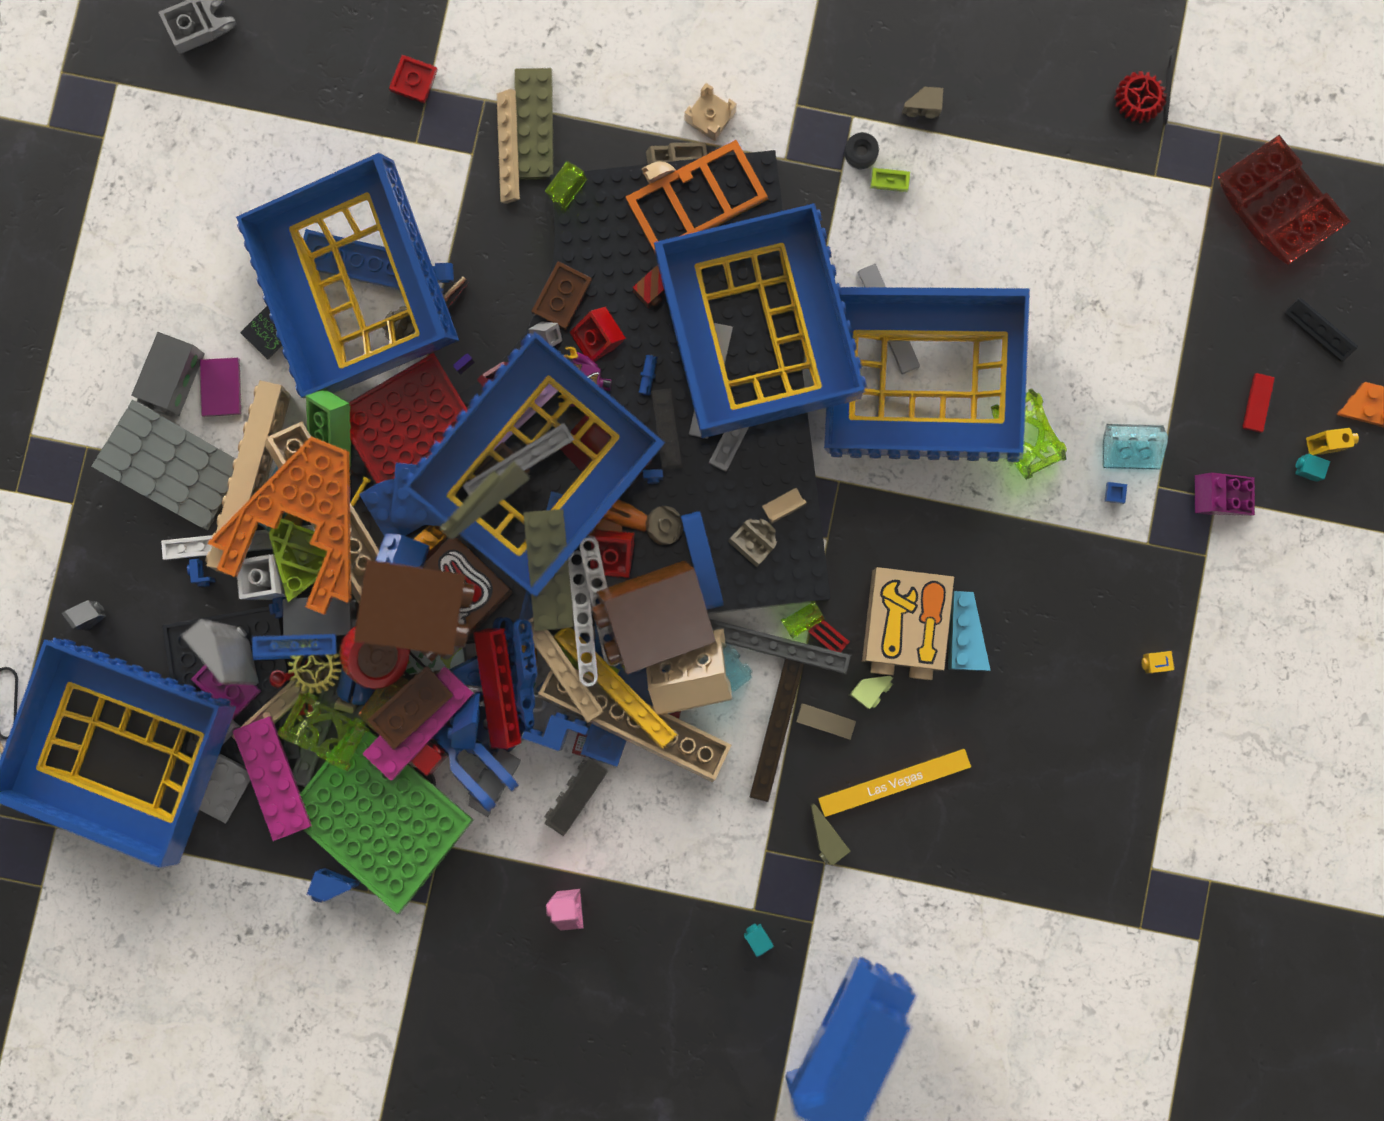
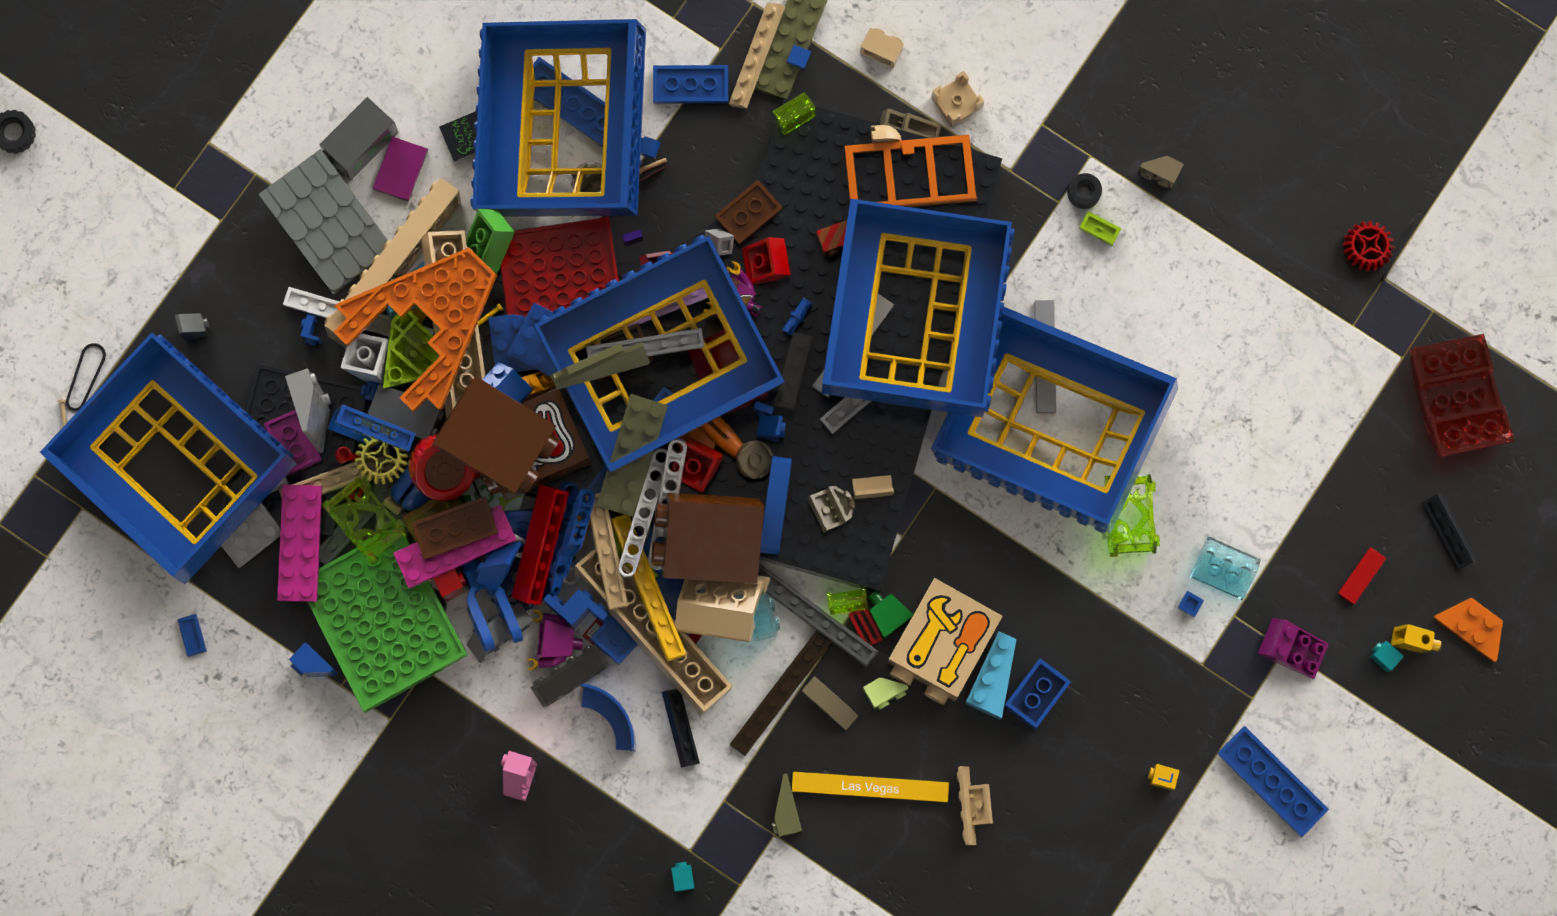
camera: 20 degrees right, 5 degrees down
none -> blue tile [177,614,207,657]
none -> magenta torso [527,610,583,670]
none -> blue panel [581,683,636,752]
none -> blue plate [653,65,728,104]
none -> black plate [661,689,700,768]
none -> blue slope [756,416,786,442]
none -> blue tile [787,45,811,70]
none -> tan brick [860,28,904,68]
none -> green torso [868,591,913,639]
none -> tan bracket [957,766,993,845]
none -> blue brick [1004,658,1071,730]
none -> blue plate [1217,726,1329,837]

